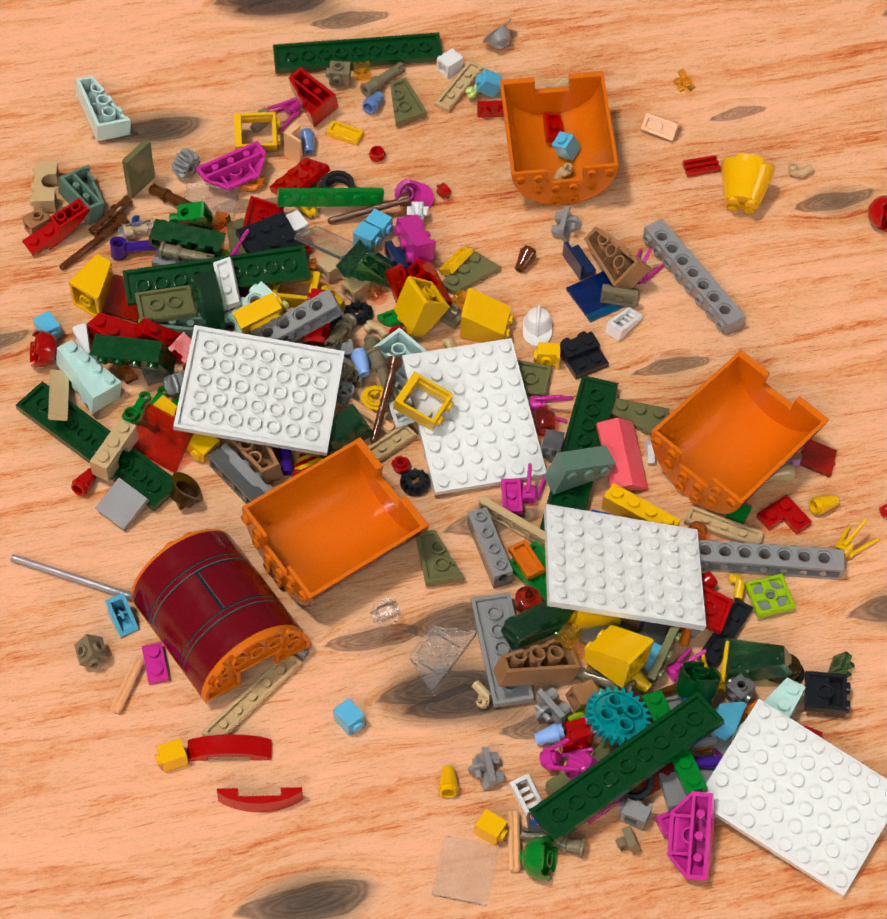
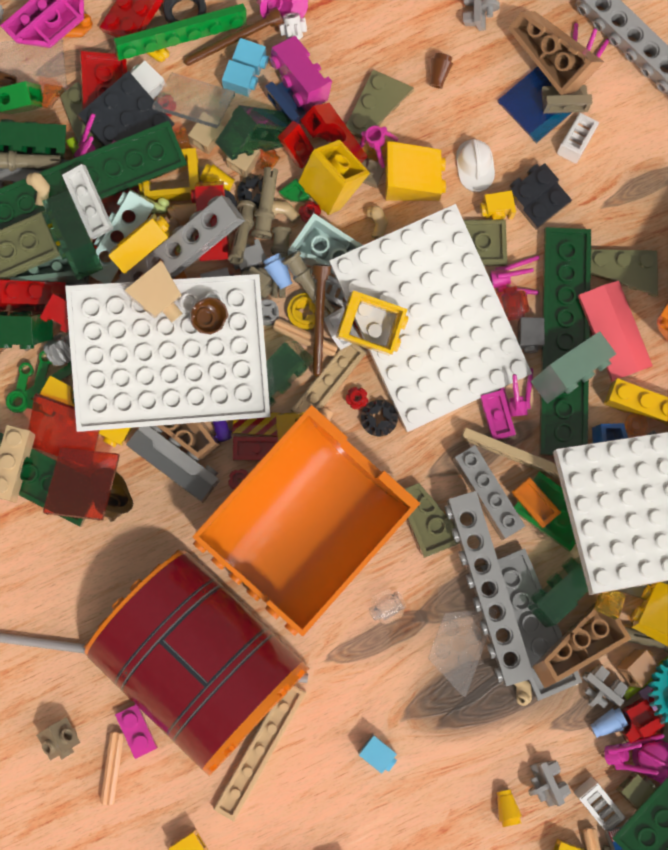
camera: 15 degrees left, 25 degrees up
light grey tile [95,478,150,531] -> none
medium azure slope [105,592,139,637] -> none
red slope [187,734,272,761] -> none
yellow tile [439,247,474,275] -> none
clear red head [514,586,541,616] -> none
dark blue panel [562,241,596,280] -> none
white tile [644,440,655,463] -> none
none -> tan arm [26,172,50,207]
none -> clear red piece [43,448,120,521]
none -> tan torso [125,261,183,323]
none -> reddish brown hair [189,297,229,335]
none -> dark tan pin [251,167,278,239]
none -> dark pink plant [360,126,398,168]
none -> light grey brick [444,491,534,686]

